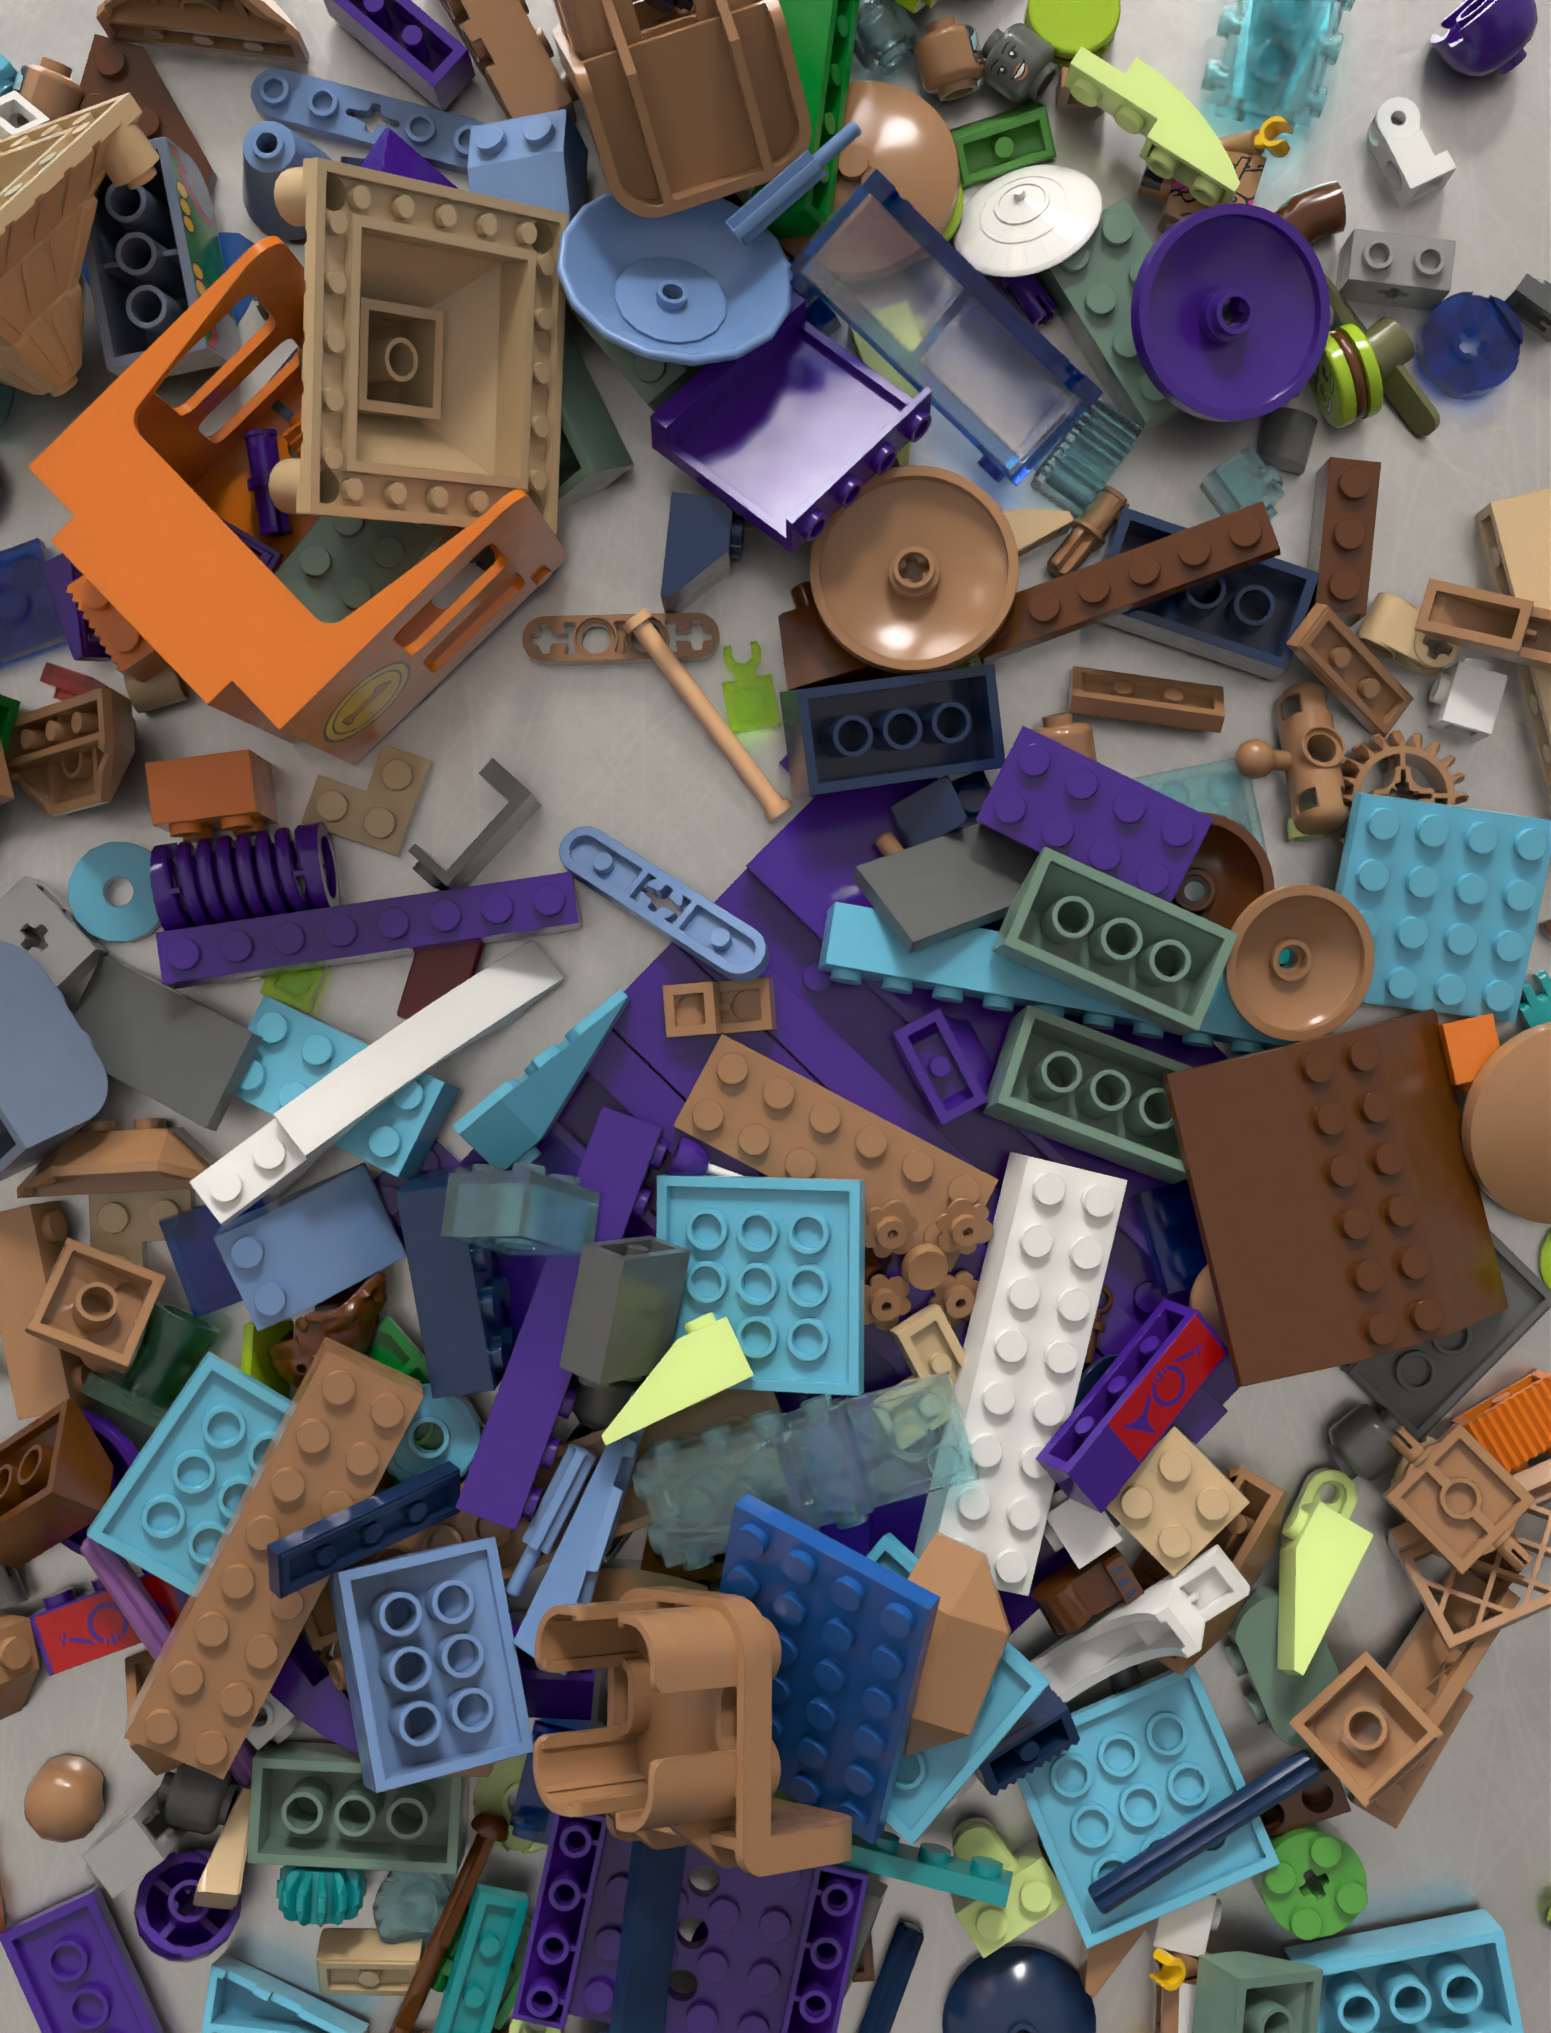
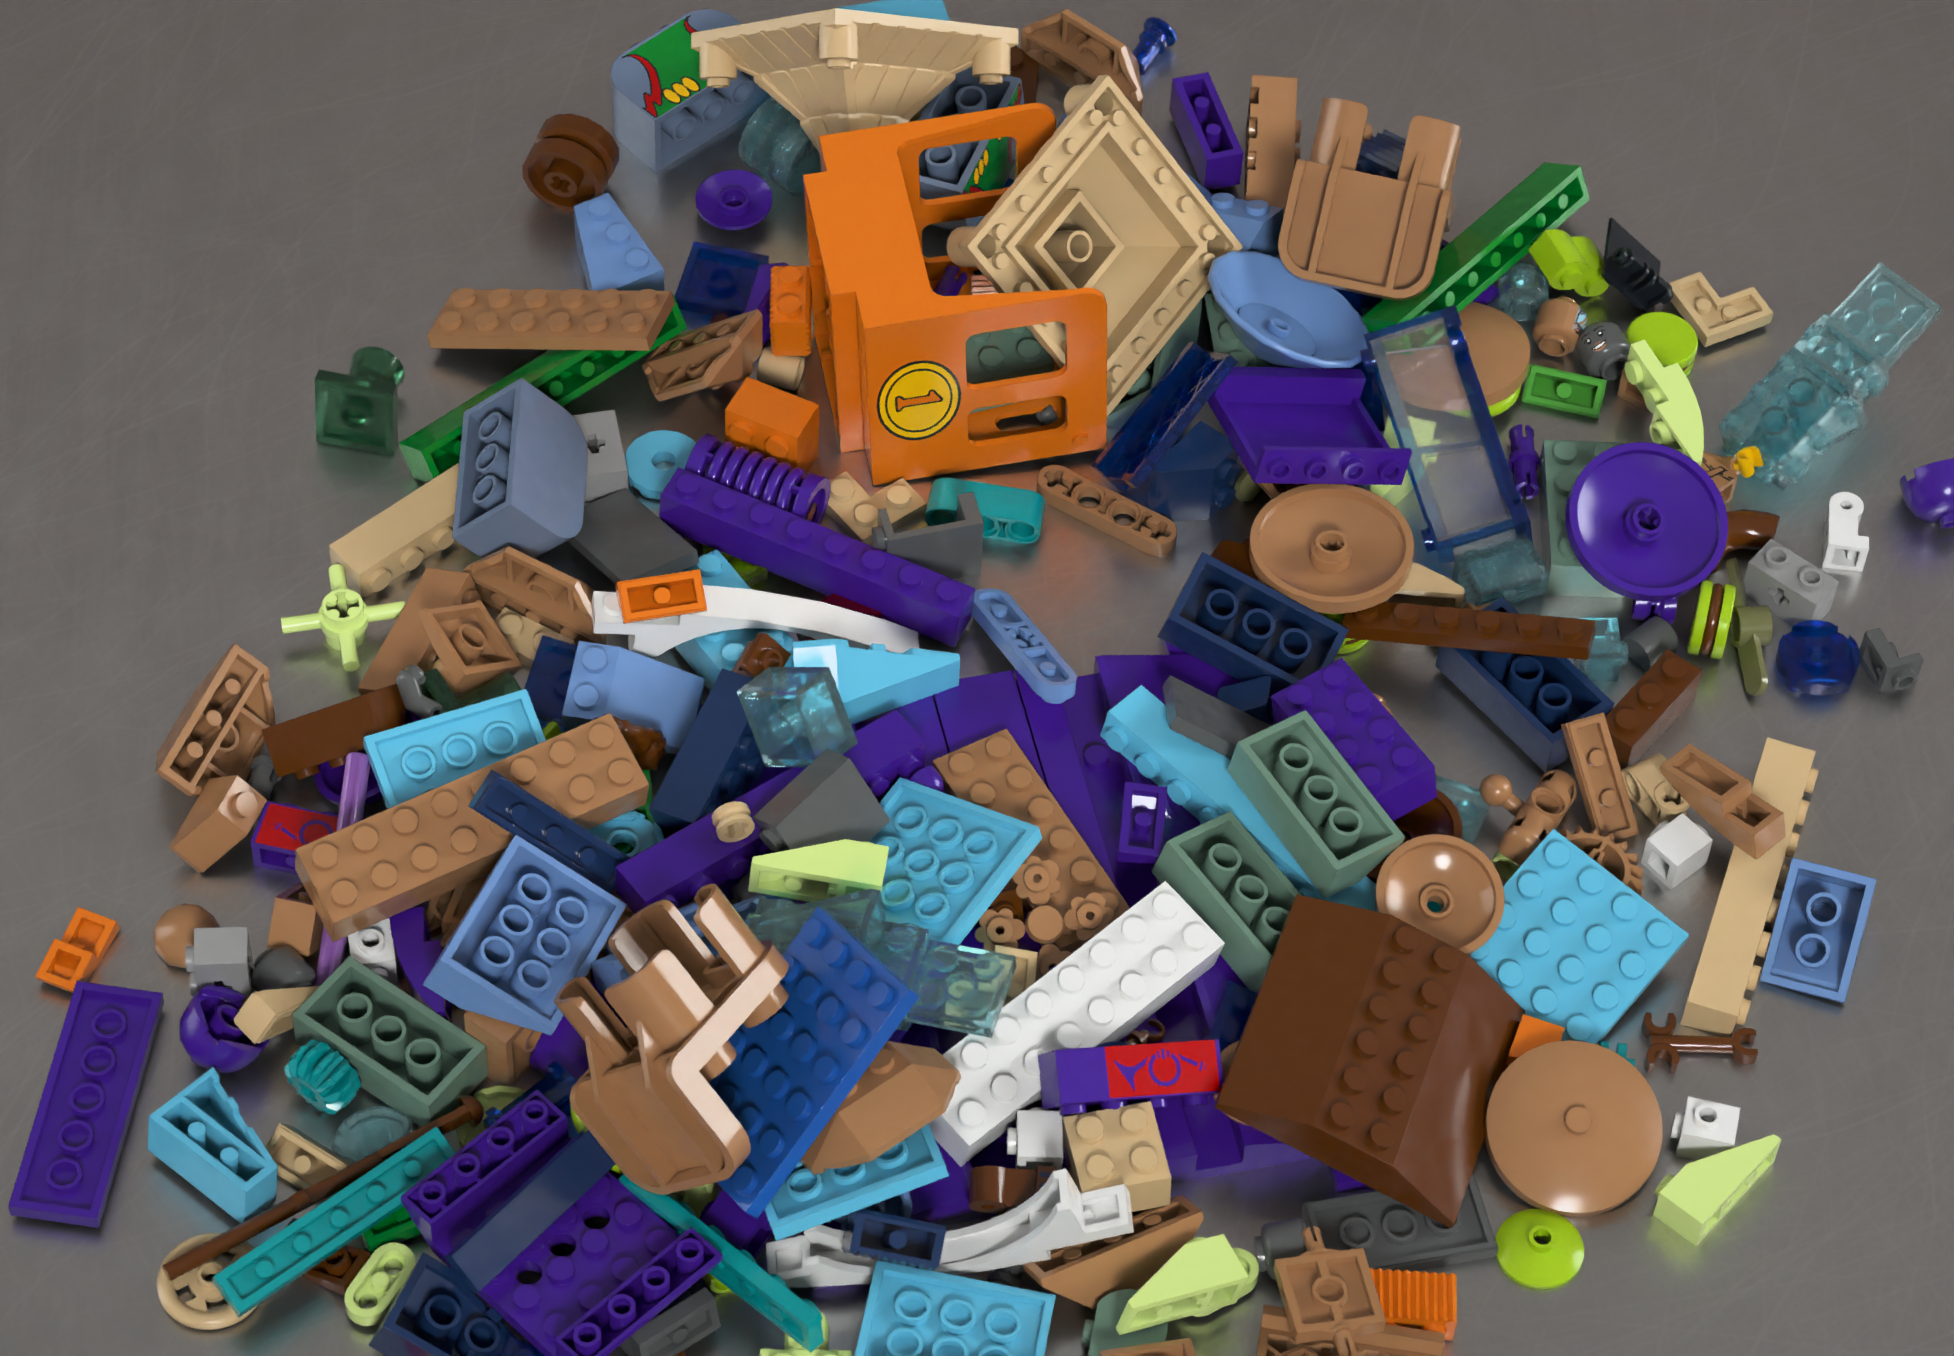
camera: 30 degrees right, 35 degrees down
light nougat bar [622,608,793,823] -> none
medium nougat slope [662,977,777,1038] -> none
clear neon green plate [722,641,780,734] -> none
medium blue axle [725,121,861,246] -> none
white hat [953,164,1103,277] -> none
medium nougat plate [1069,666,1225,733] -> none
none -> dark grey arm [396,665,443,719]
none -> orange slope [615,569,707,624]
none -> tan bush [712,801,755,843]
none -> reddish brown bracket [732,632,791,690]
none -> teal beam [924,478,1046,544]
none -> clear blue fence [1092,341,1238,492]

